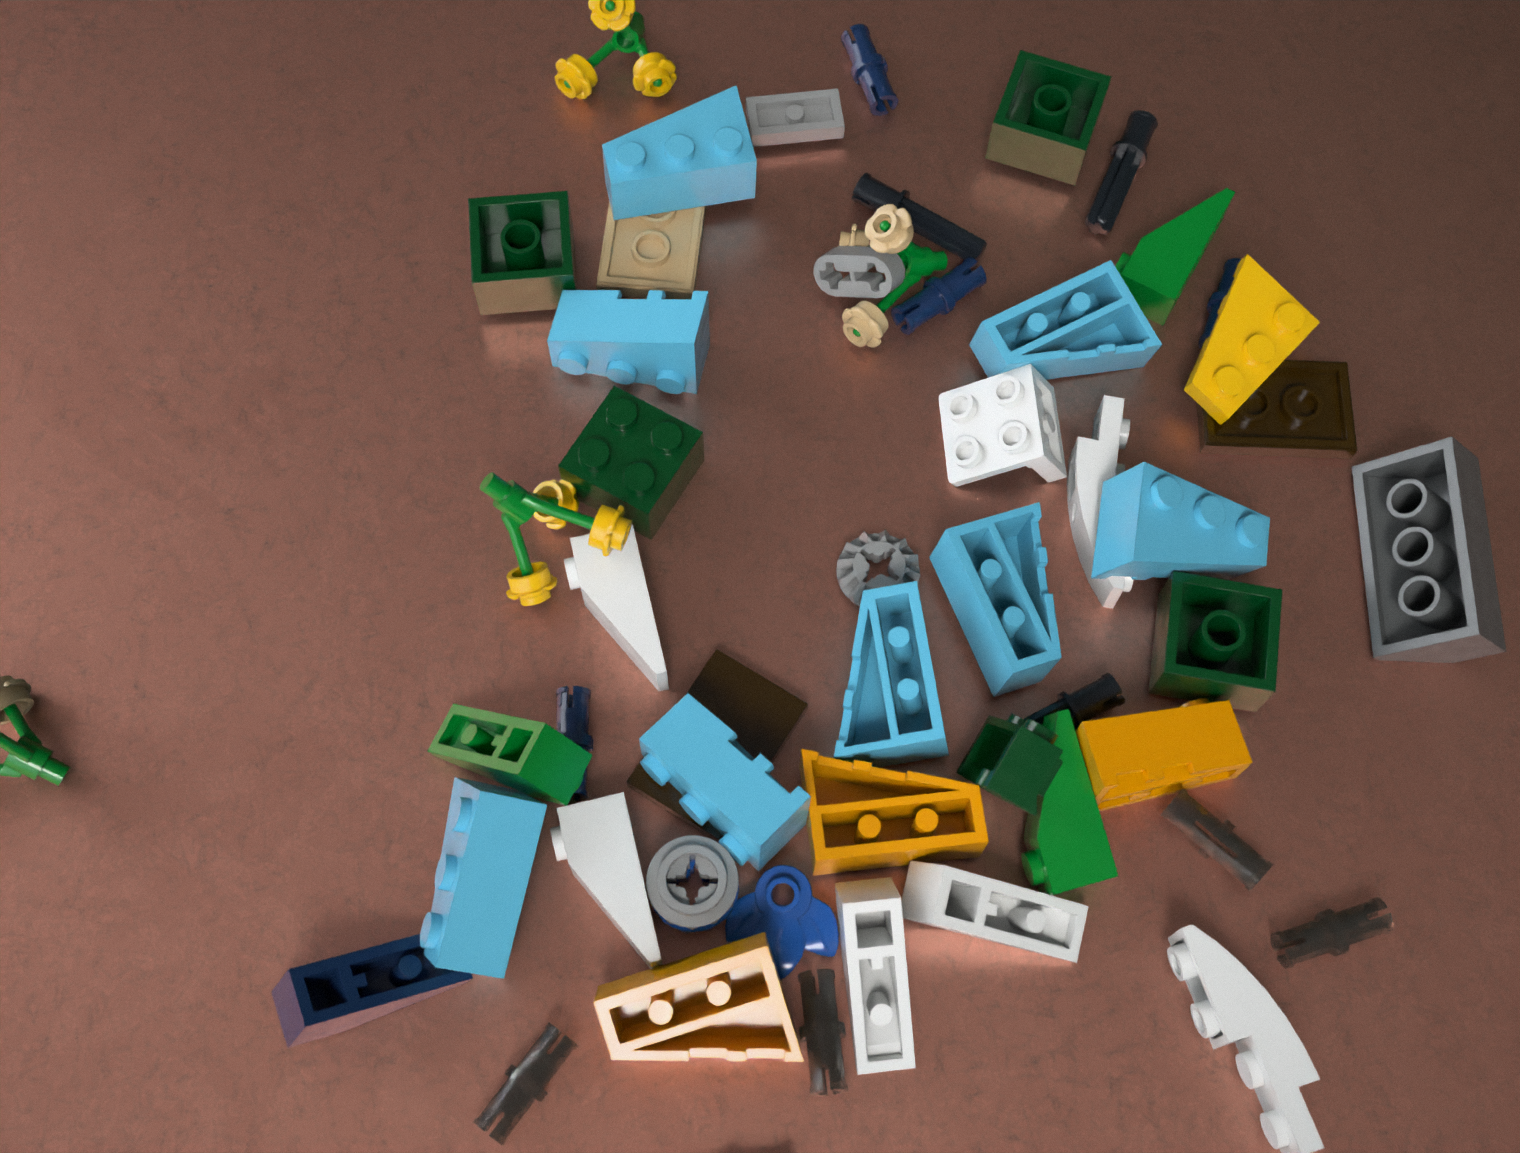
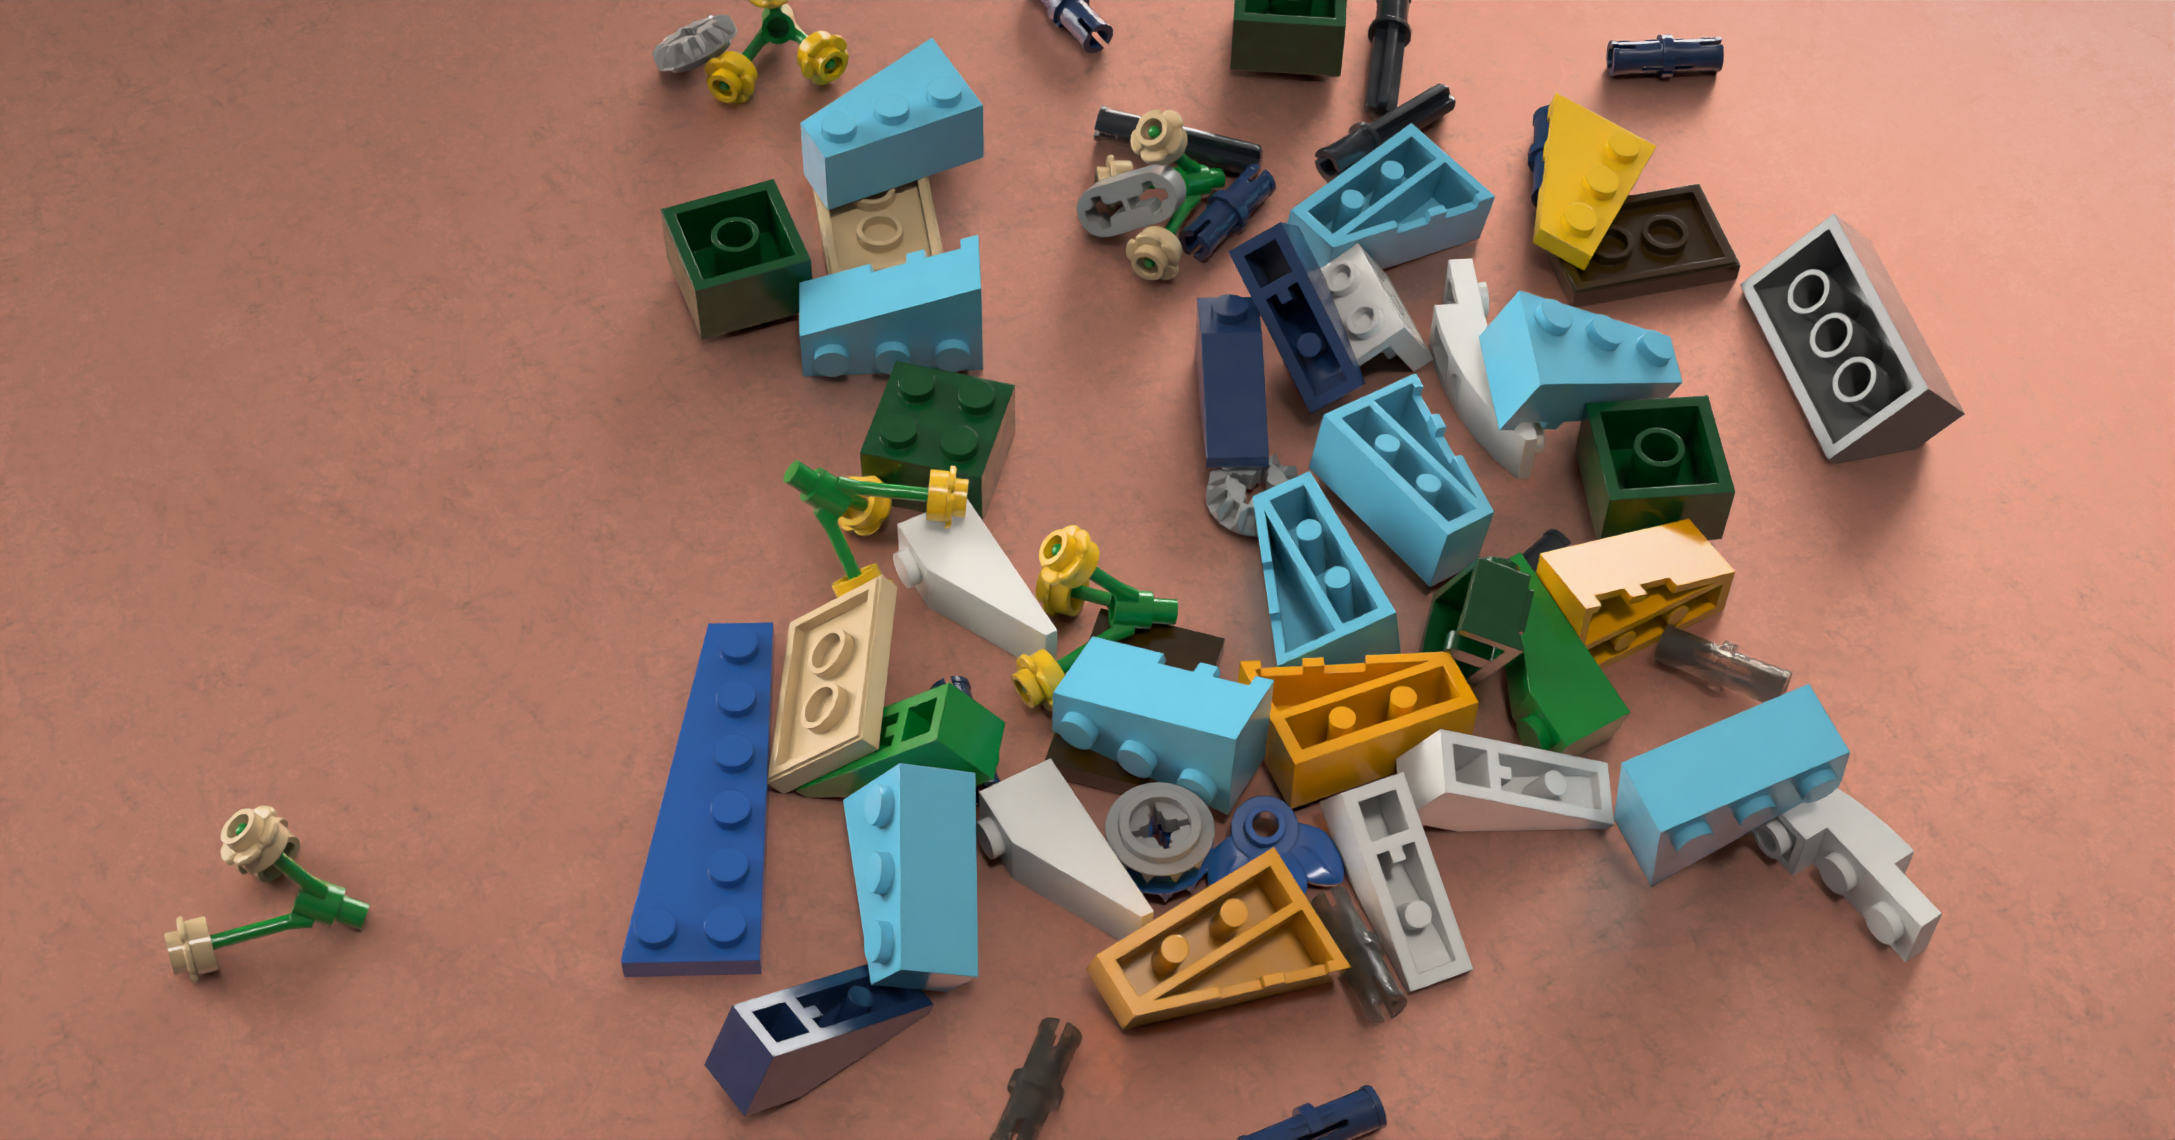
camera: 15 degrees left, 15 degrees down
light grey plate [745,89,845,147] -> none
green slope [1115,188,1235,326] -> none
clear smoke pin [1271,897,1394,969] -> none
none -> blue wing [621,622,775,977]
none -> light grey gear [652,14,738,73]
none -> tan tile [767,575,898,794]
none -> yellow plant [1011,525,1178,711]
none -> dark blue slope [1195,294,1269,468]
none -> dark blue slope [1228,222,1366,413]
none -> black axle [1315,83,1456,182]
none -> dark blue pin [1606,34,1724,79]
none -> medium azure wedge [1614,684,1850,886]

